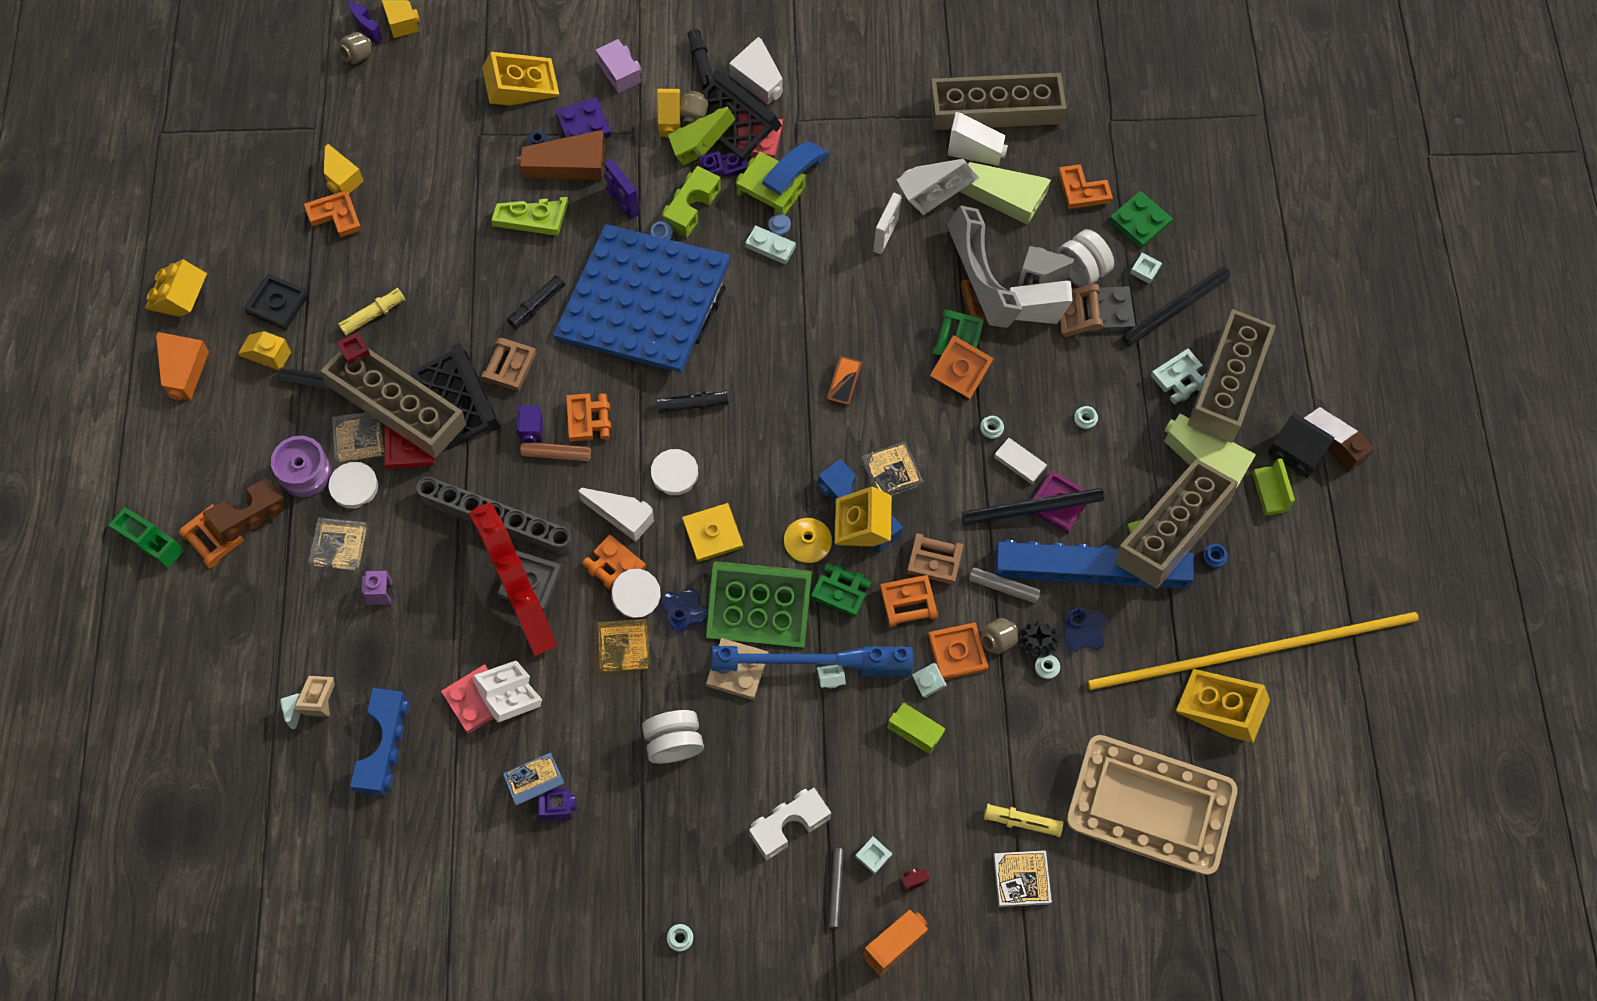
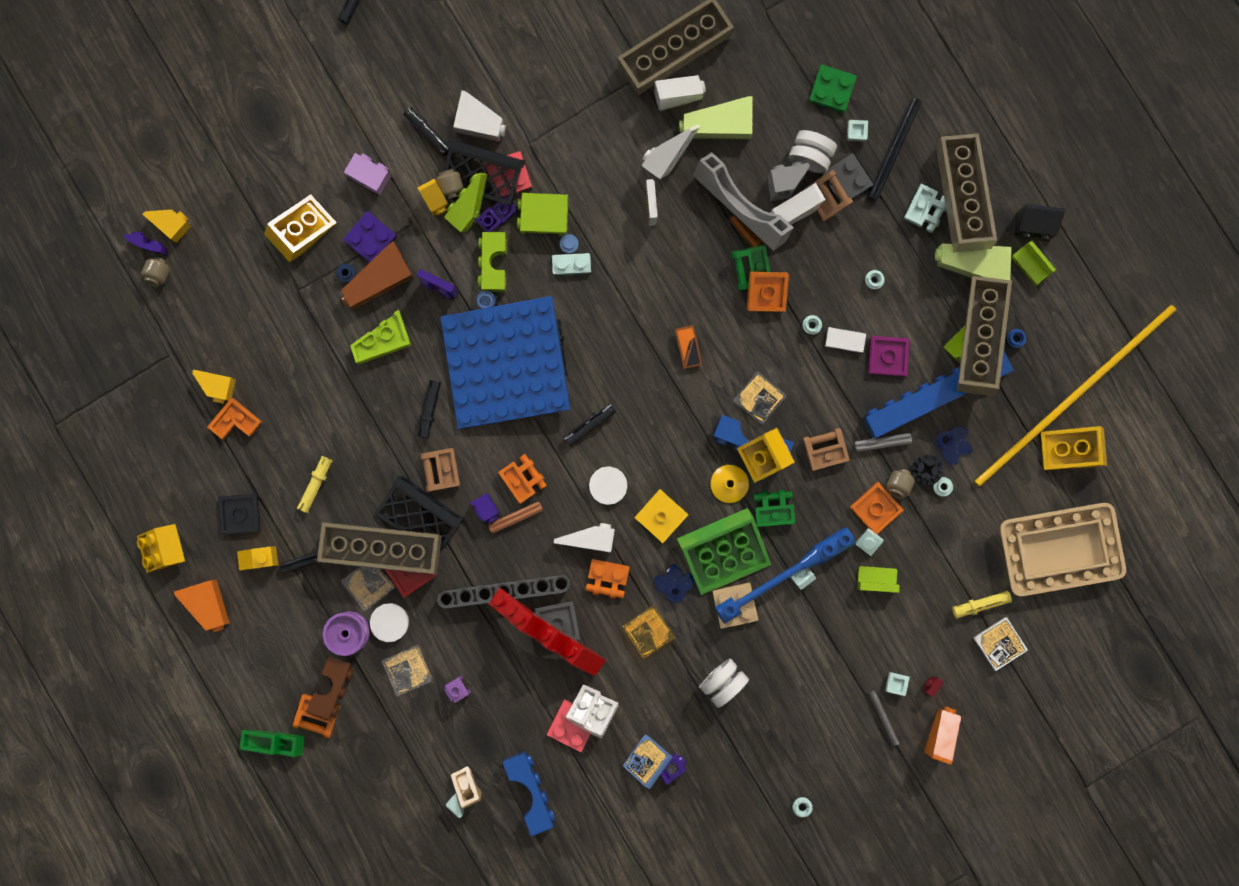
camera: 25 degrees left, 20 degrees up
dark red plate [336,332,370,365] -> none
white tile [611,569,661,618] -> none
white arch [749,788,831,861] -> none
blue slope [762,142,830,196] -> none
orange plate [880,575,938,628] -> none
black axle [962,488,1105,525] -> none
orange plate [1058,164,1113,209] -> none
reddish brown slope [1304,407,1375,473] -> none

